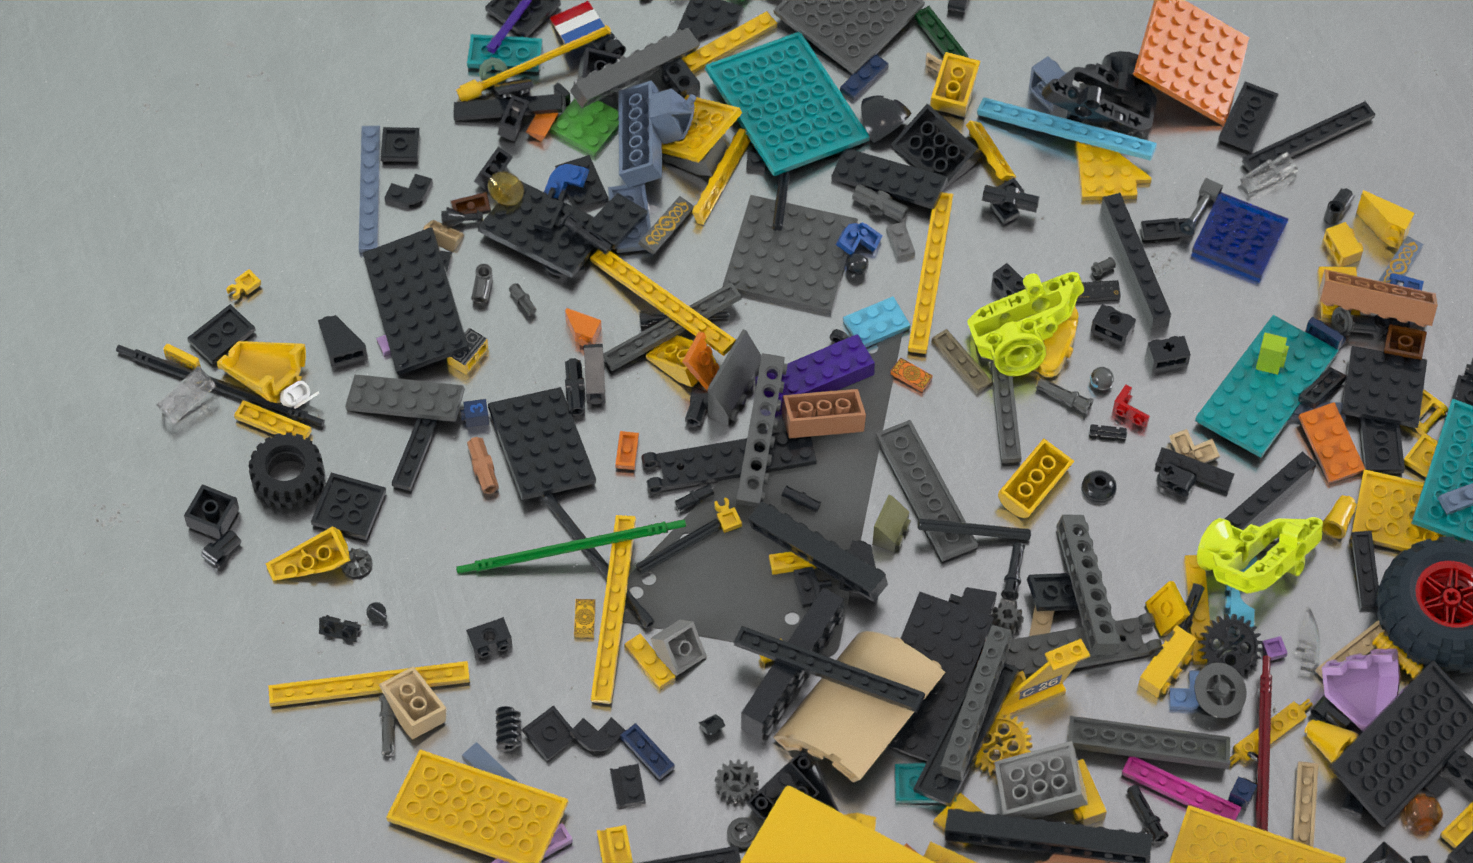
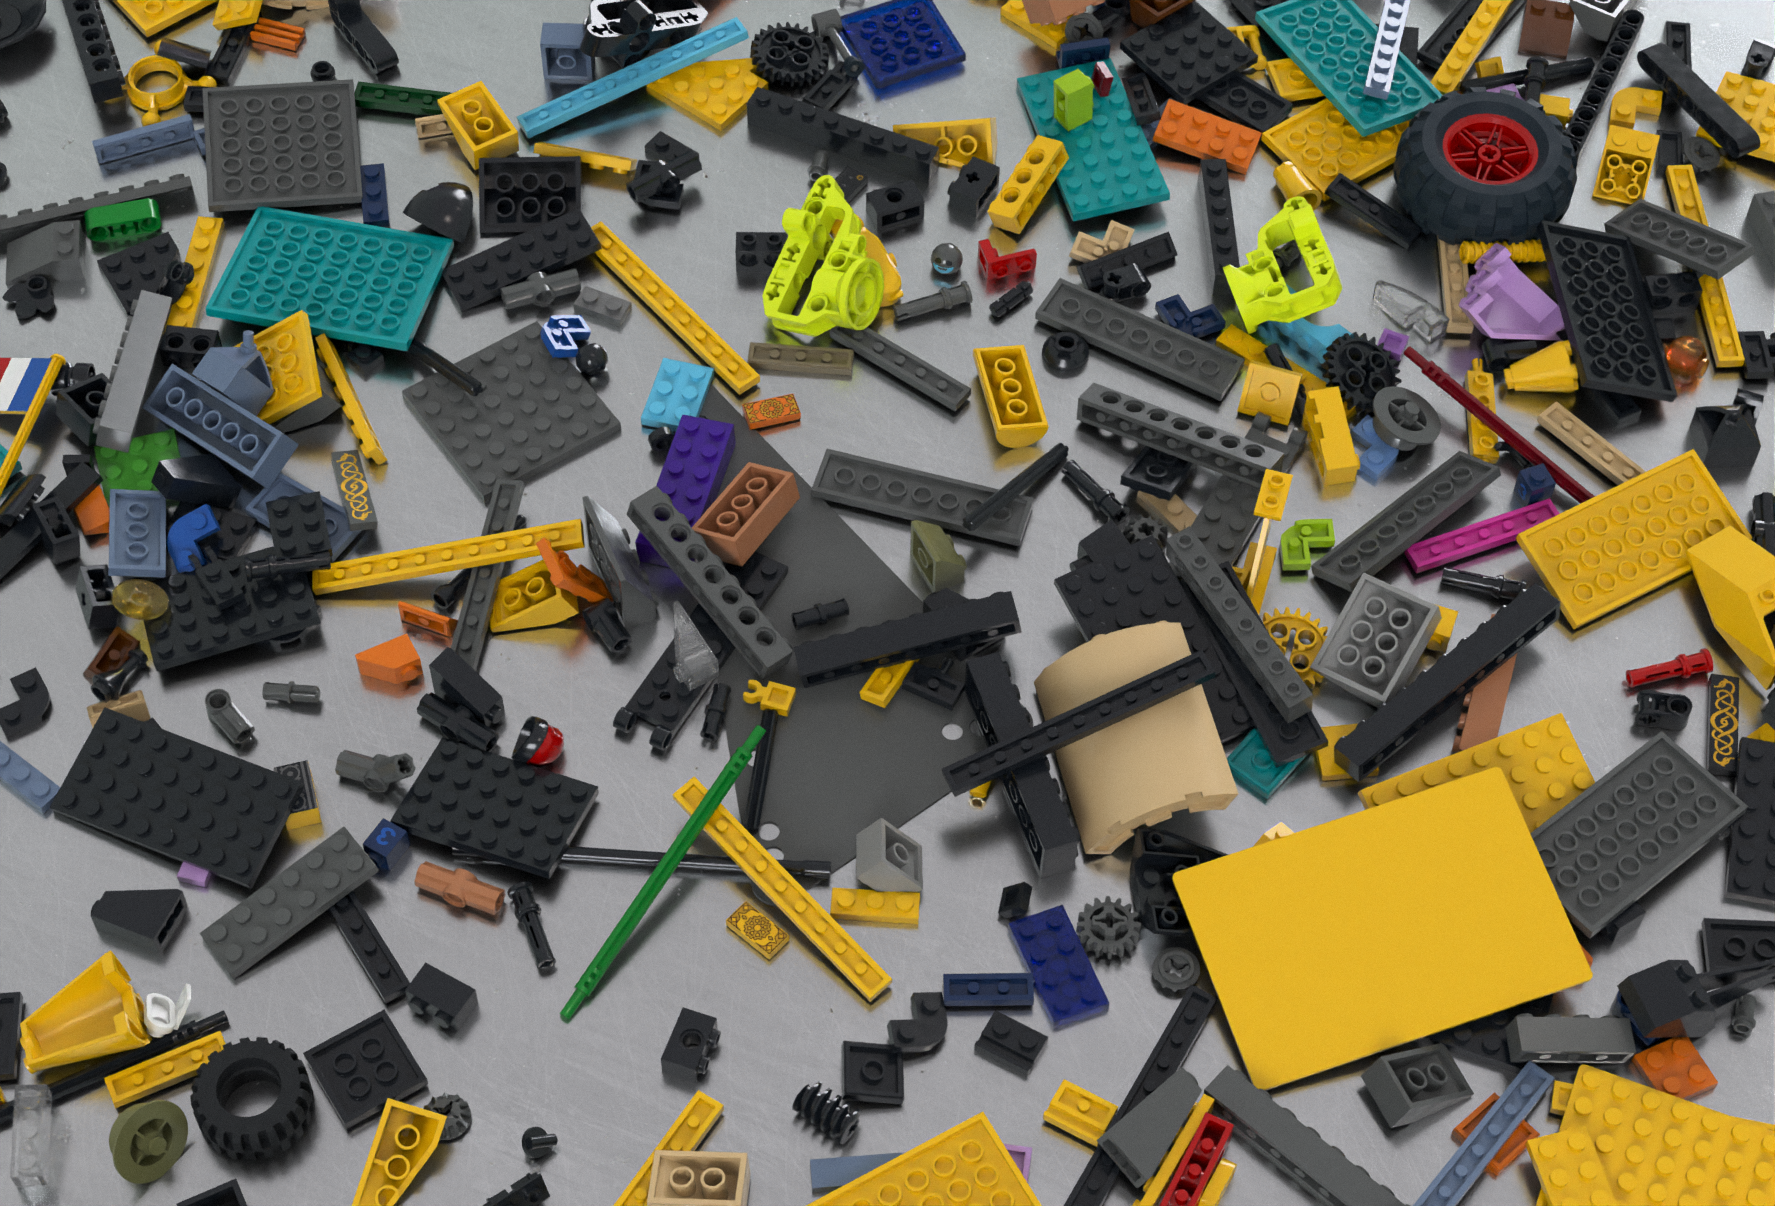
camera: 50 degrees left, 5 degrees down
orange plate [615,431,639,470] -> none
none -> sand blue plate [108,489,166,578]
none -> olive wheel [109,1100,188,1184]
none -> black slope [151,454,242,509]
none -> black plate [160,260,194,305]
none -> dark grey piece [335,750,416,792]
none -> orange slope [398,601,458,637]
none -> black brick [405,962,478,1031]
none -> black pin [507,882,556,969]
none -> piece [511,716,564,766]
none -> black plate [645,131,700,162]
none -> clear slope [673,601,719,691]
none -> black gear [750,22,830,87]
none -> yellow wedge [893,117,998,168]
none -> yellow brick [988,135,1069,234]
none -> clear blue plate [1008,905,1109,1028]
none -> dark grey plate [1035,278,1245,401]
none -> dark red tile [1091,61,1113,97]
none -> dark blue plate [1155,294,1226,338]
none -> lime plate [1280,519,1335,571]

